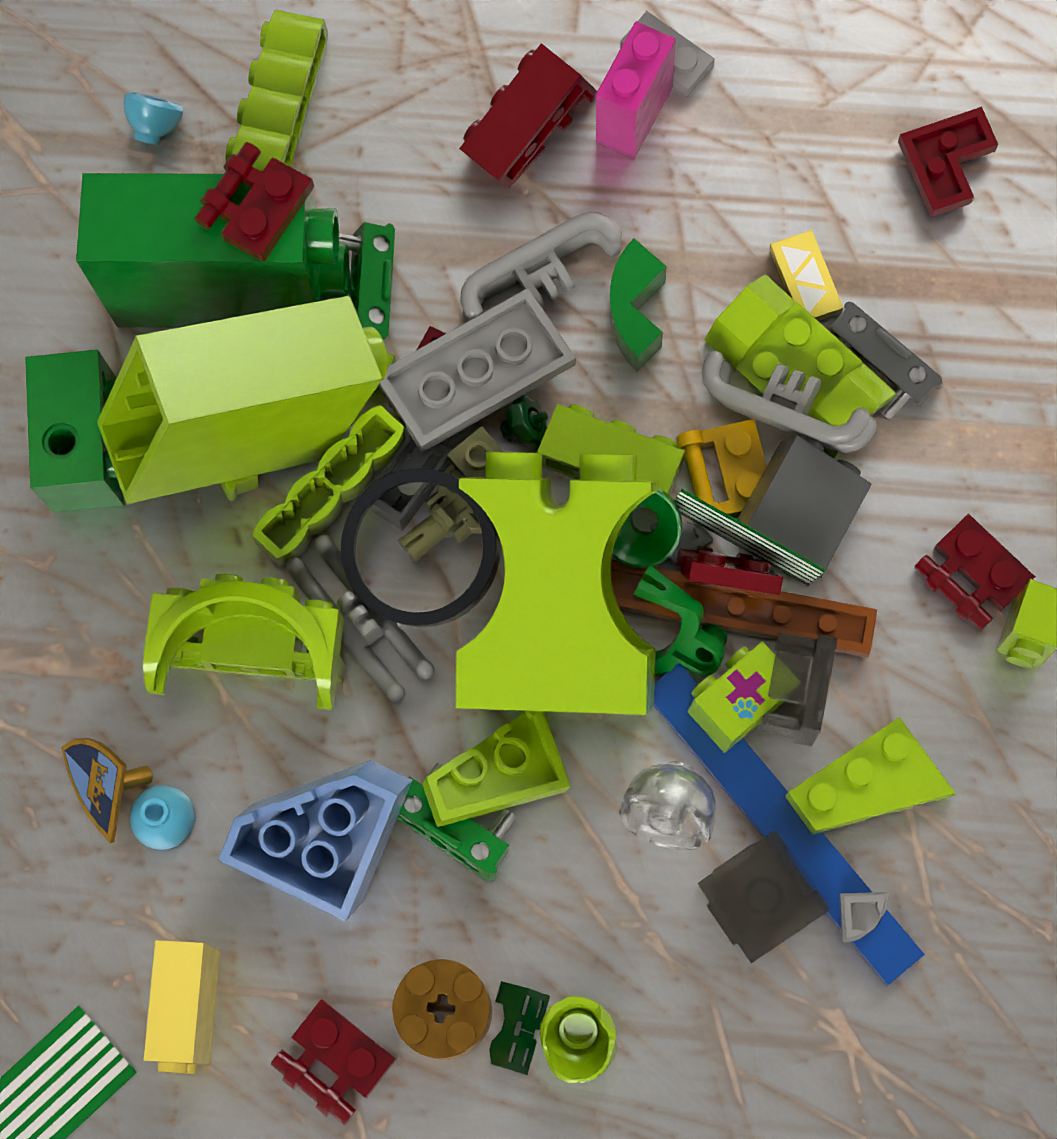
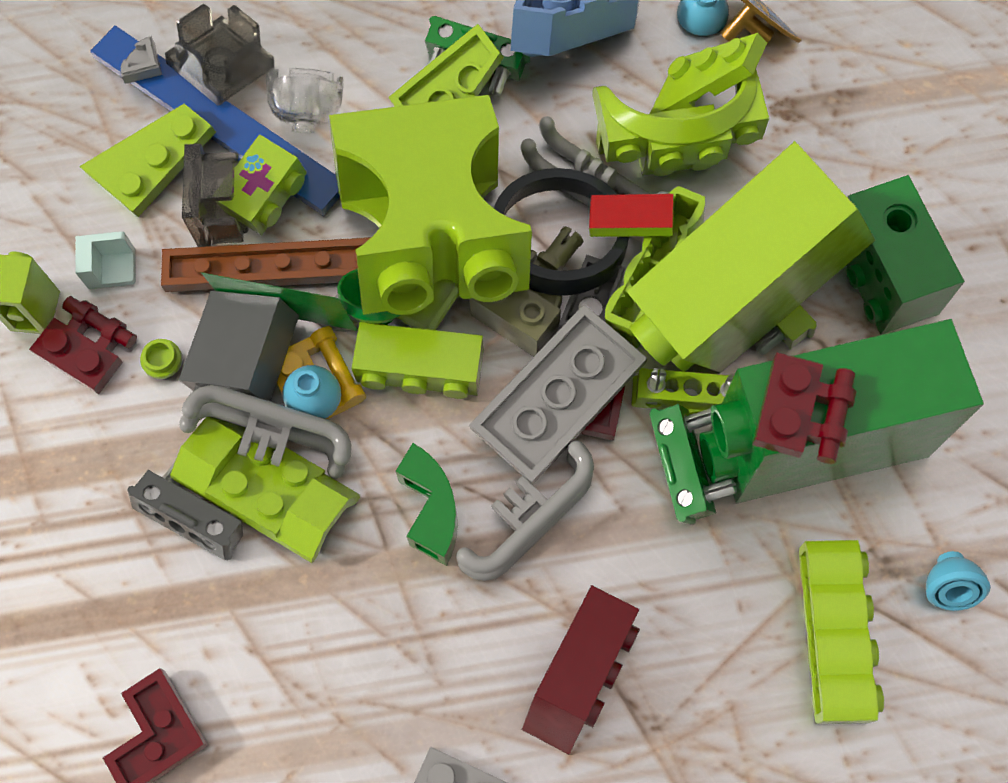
camera: 160 degrees right, 5 degrees down
dark green piece [500,395,548,450] -> none
dark pink brick [596,21,676,159] -> none
green piece [633,565,728,675] -> none
dark red plate [677,546,783,595] -> none
light yellow tile [769,230,843,321] -> none
none -> light aqua panel [75,232,136,289]
none -> lime plate [140,339,182,379]
none -> medium azure brick [282,365,341,419]
none -> red tile [589,194,674,237]
none -> lime wing [650,33,767,113]

